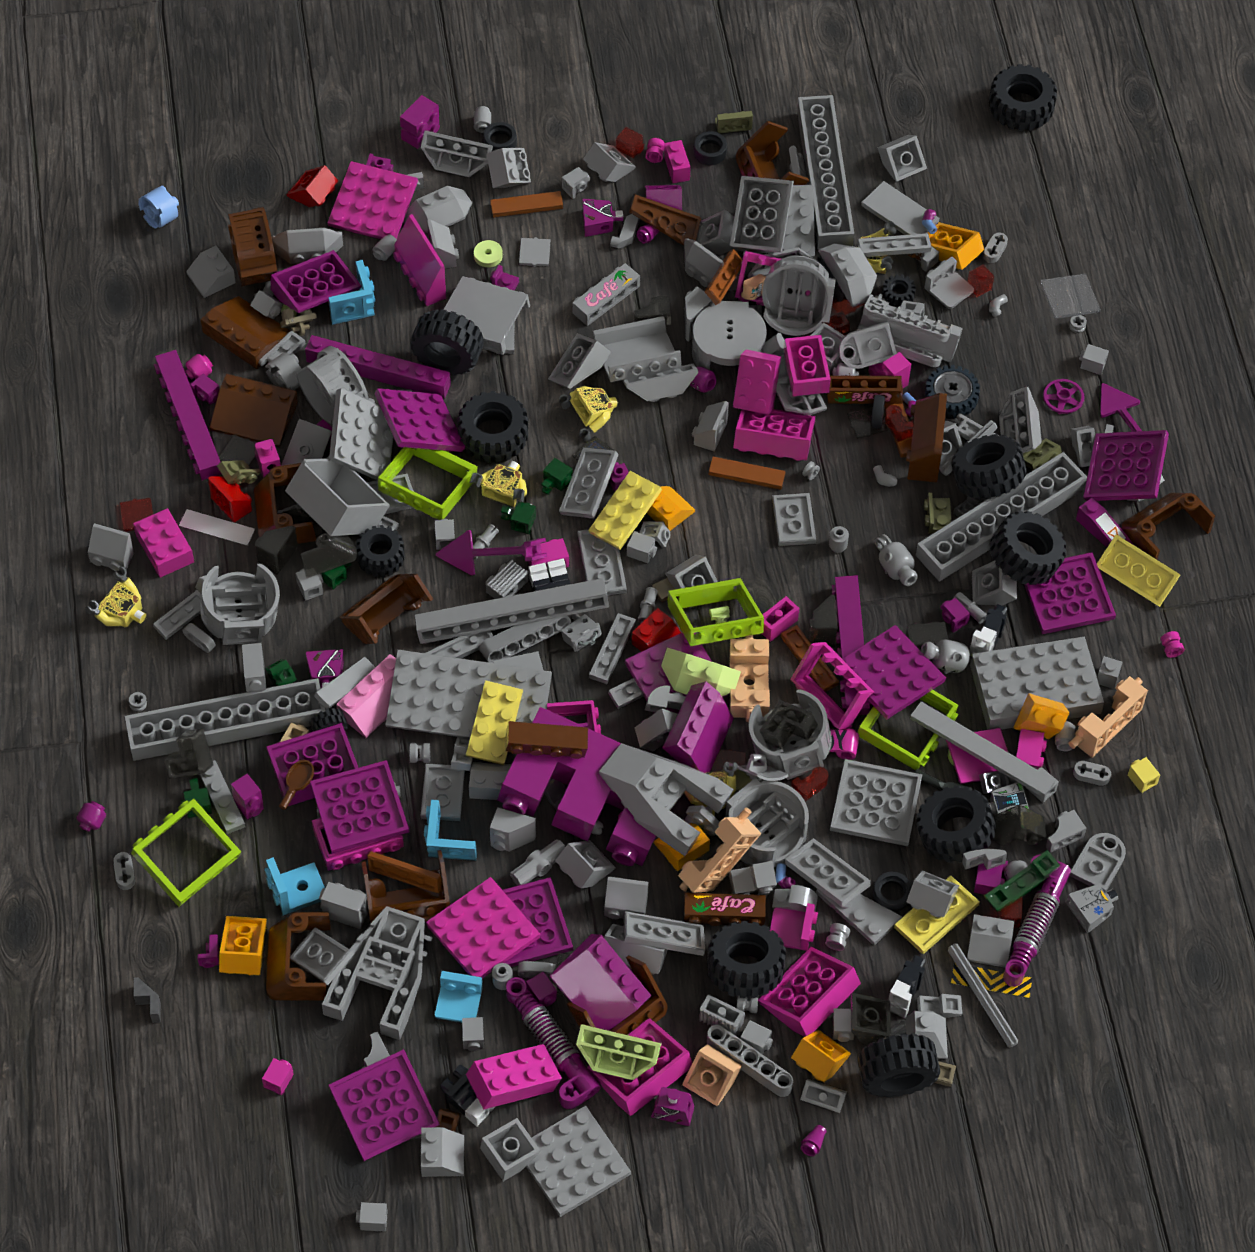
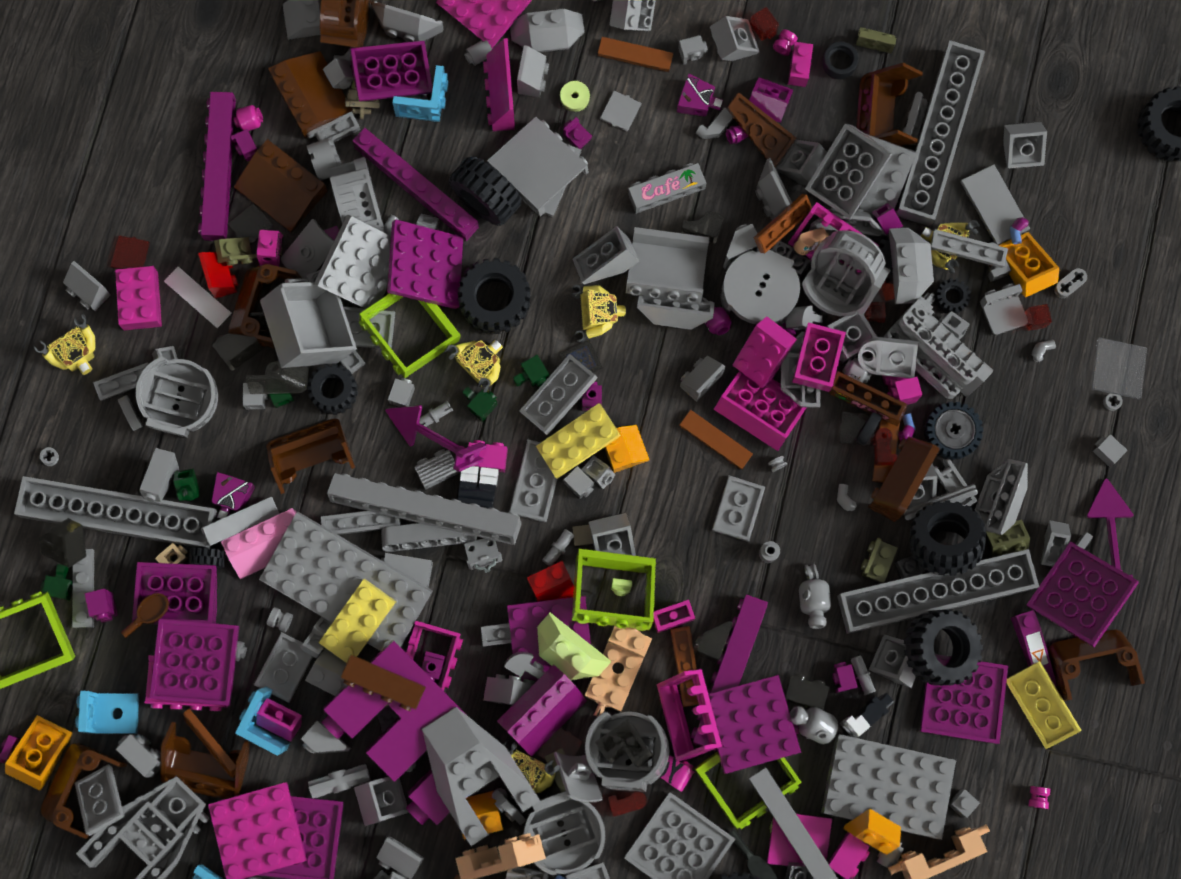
camera: 20 degrees right, 20 degrees up
light grey plate [589,613,636,684] -> none
magenta wheel [1043,379,1084,414] -> none
none -> dark pink brick [256,698,302,742]
none -> magenta brick [872,203,903,235]

